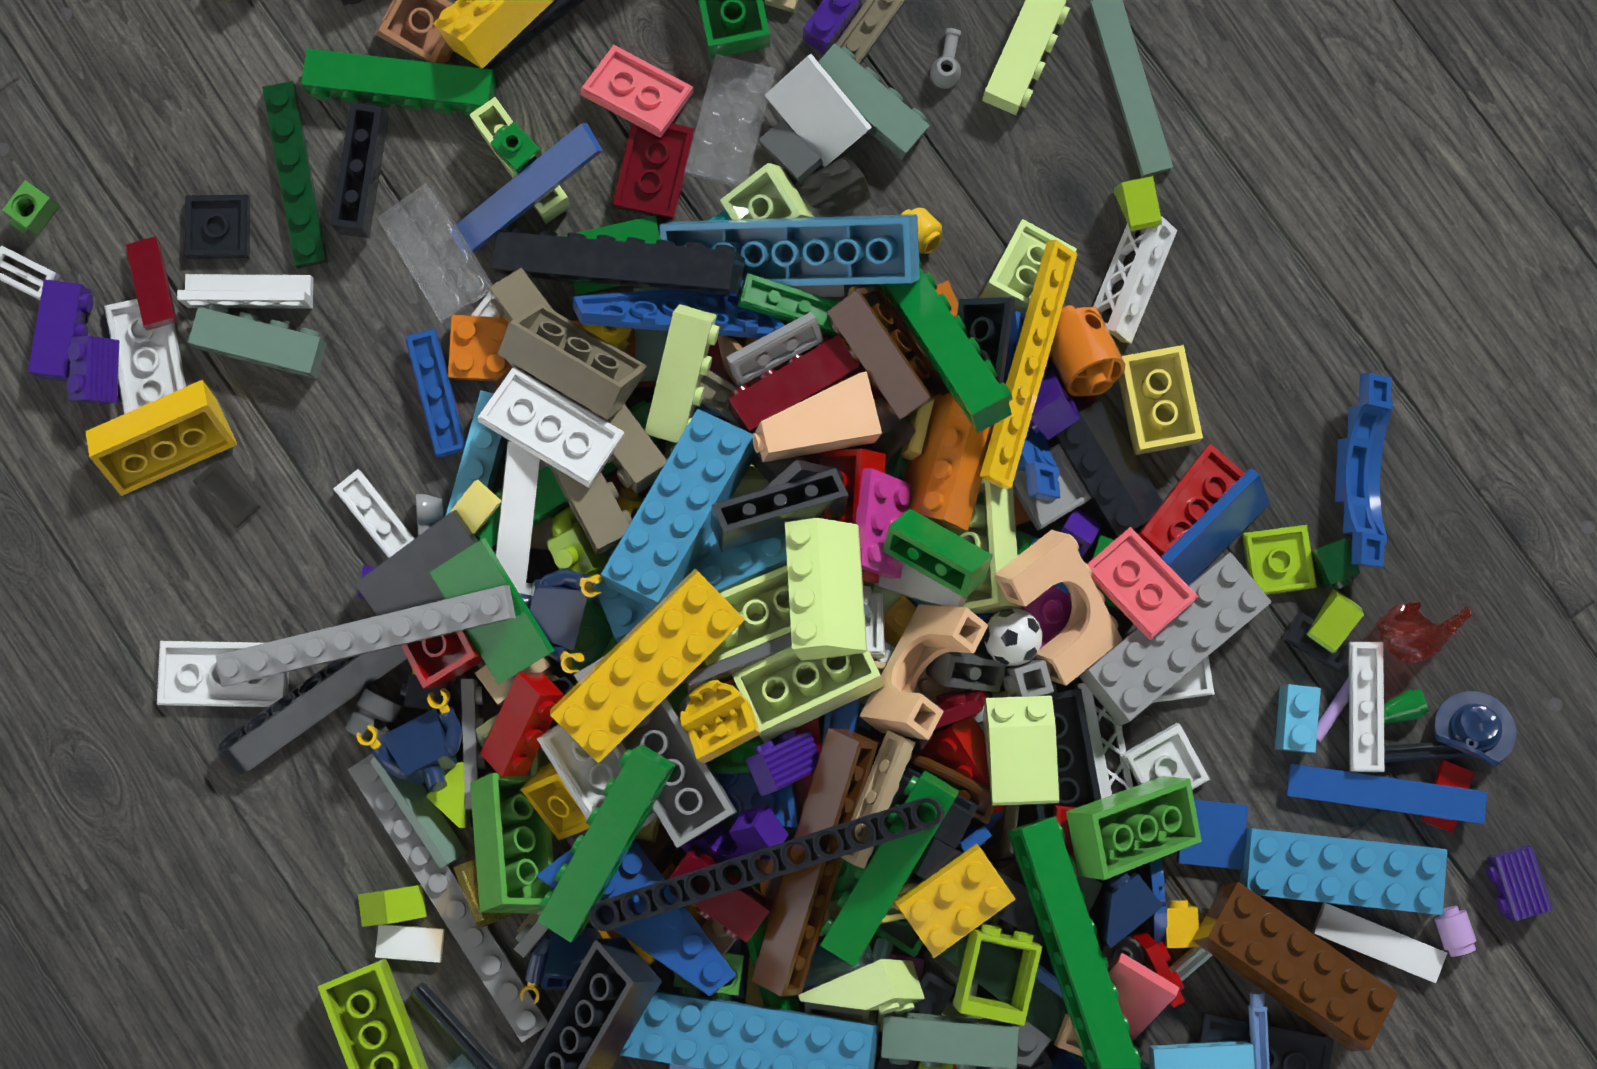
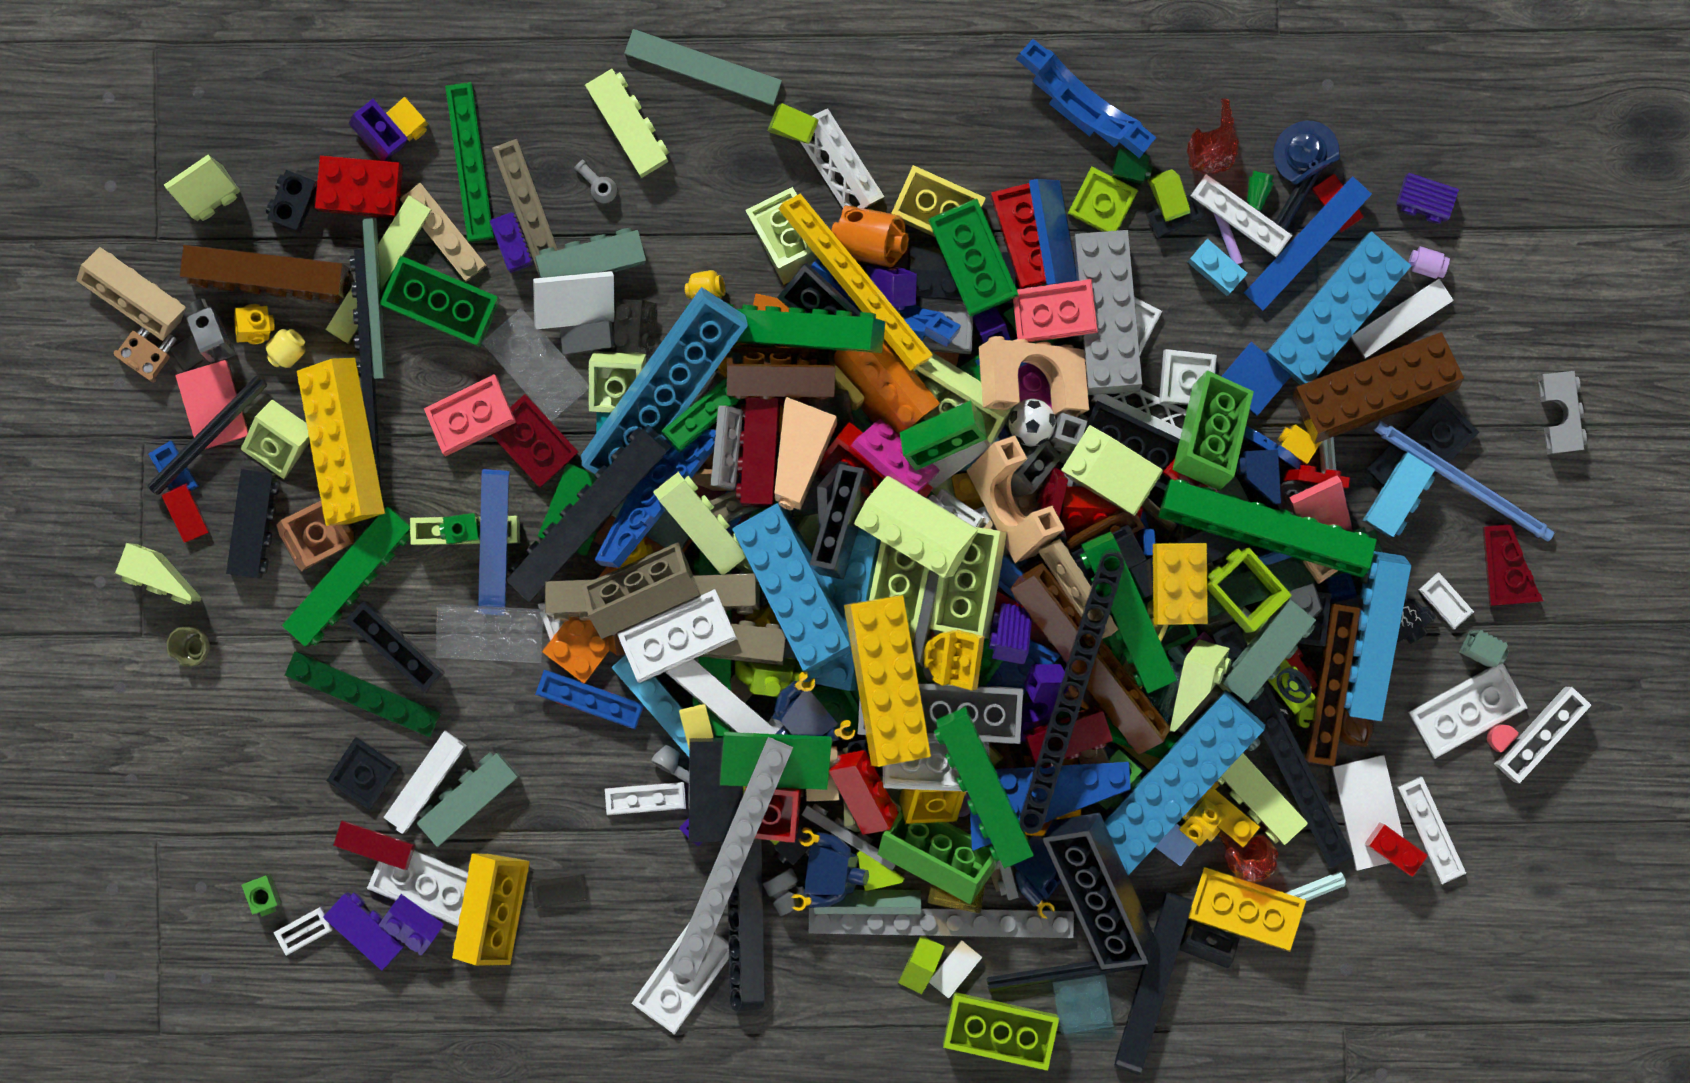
camera: 55 degrees left, 5 degrees up
none -> green tile [928,198,1019,317]

